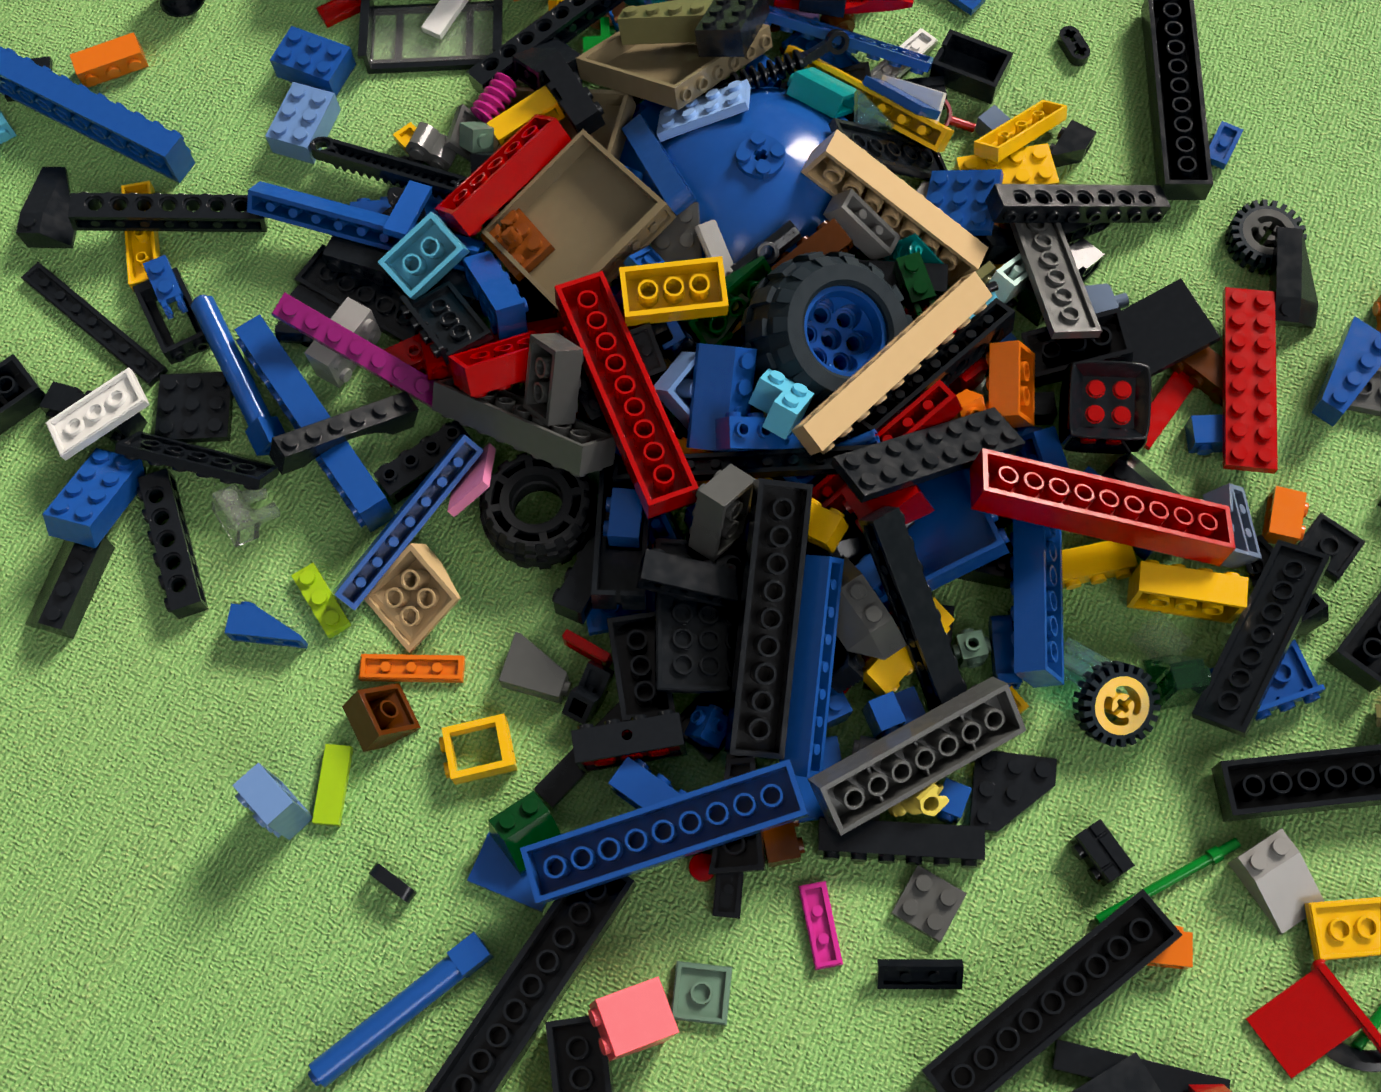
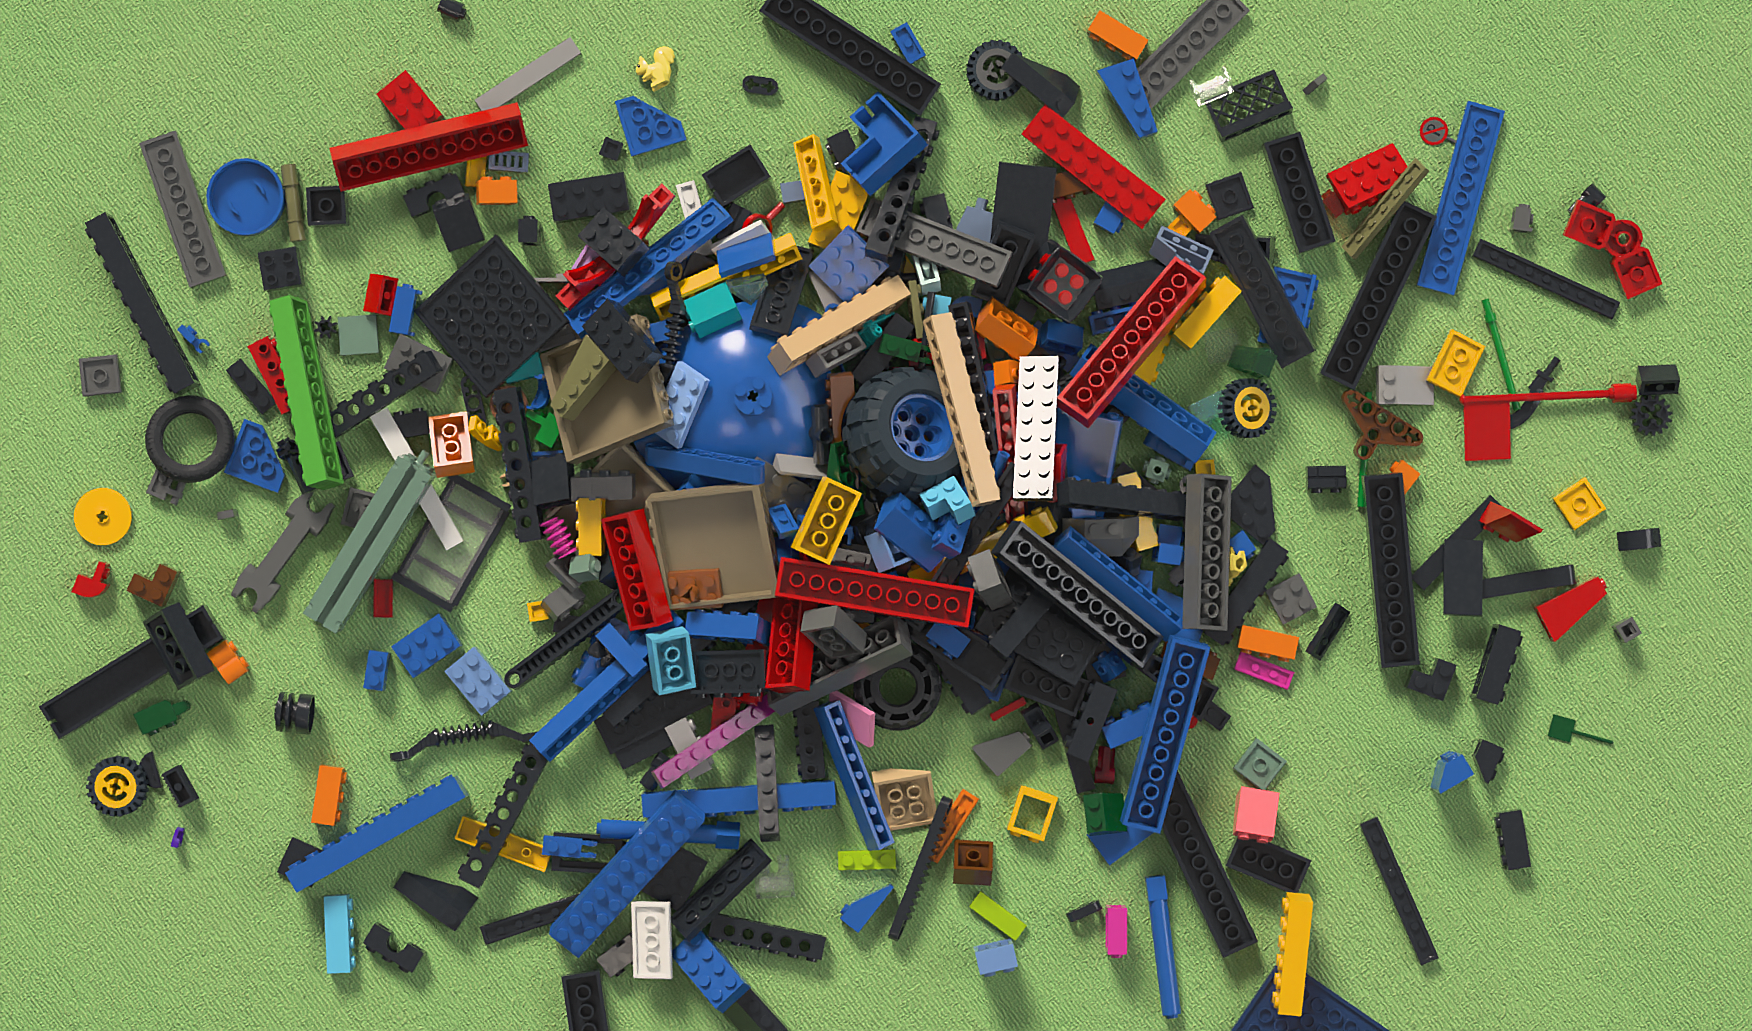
camera: 65 degrees left, 20 degrees up
none -> blue brick [363,650,391,691]
none -> black piece [390,720,537,762]
none -> blue brick [549,790,705,958]
none -> blue piece [841,92,928,196]
none -> black gear [888,796,953,942]
none -> dark red piece [1094,746,1116,785]
none -> dark pink window [1105,905,1127,958]
none -> light orange plate [1167,214,1194,236]
none -> orange brick [1236,625,1299,662]
none -> reddish brown beam [1341,390,1423,460]

